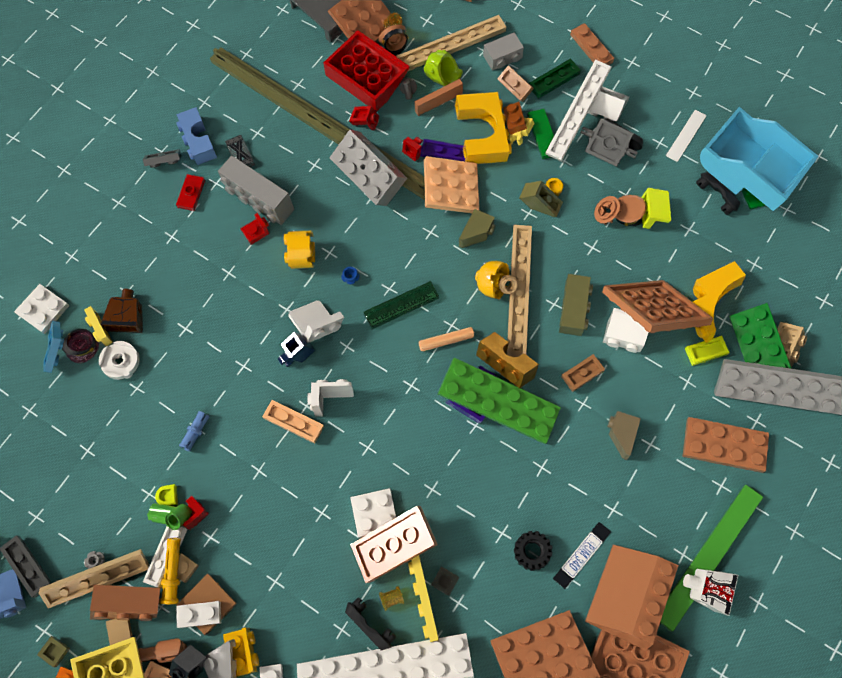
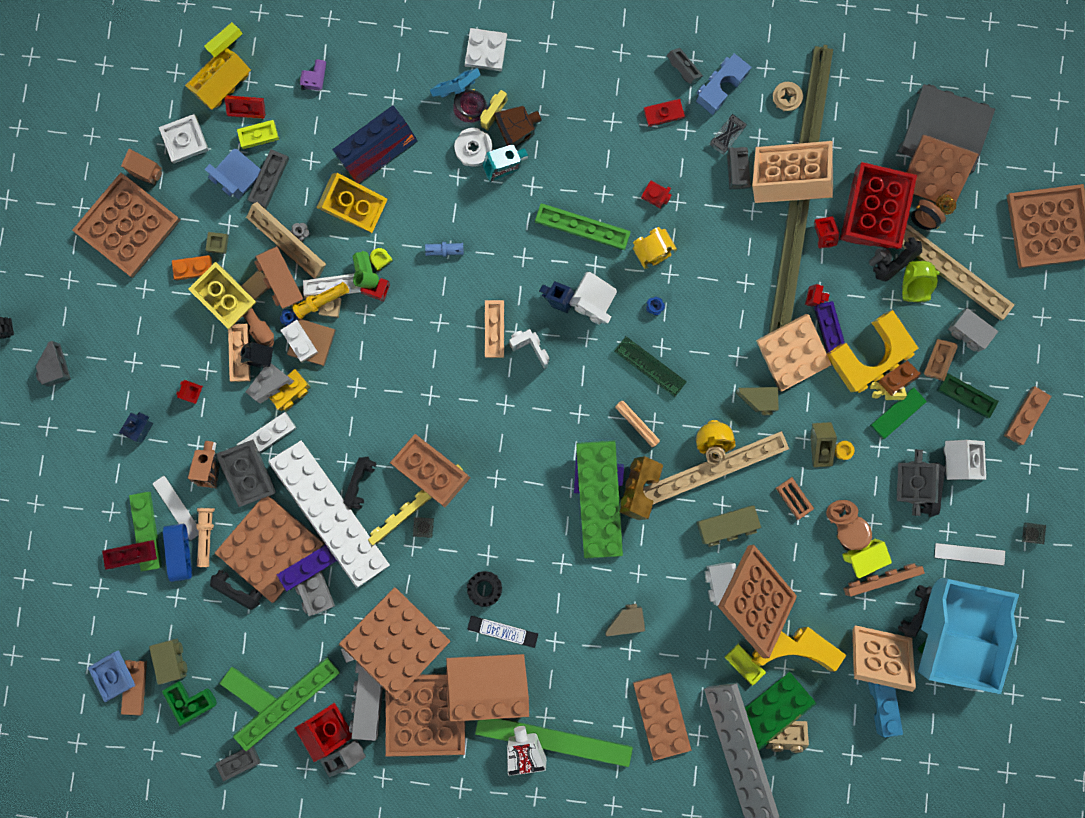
camera: 60 degrees right, 15 degrees up
light grey piece [218,155,295,225] -> none
light grey piece [330,130,408,206] -> none
white plate [350,488,396,538] -> none
clear yellow bush [379,586,404,611] -> none
nougat tile [415,79,463,116] -> none
white tile [546,59,612,162] -> none
medium nougat plate [561,354,605,392] -> none
none -> blue plate [280,309,299,326]
none -> yellow slope [317,173,388,233]
none -> dark blue slope [332,105,418,184]
none -> teal torso [482,145,528,182]
none -> bright green plate [535,203,631,251]
none -> dark grey hinge [727,147,751,190]
none -> light nougat slope [752,141,833,203]
none -> tan gear [773,82,803,112]
none -> nougat tile [775,477,814,520]
none -> nougat plate [843,563,925,597]
none -> light nougat plate [852,625,916,692]
none -> dark azure arch [868,682,903,738]
none -> black piece [873,237,923,282]
none -> clear smoke plate [1022,523,1046,545]

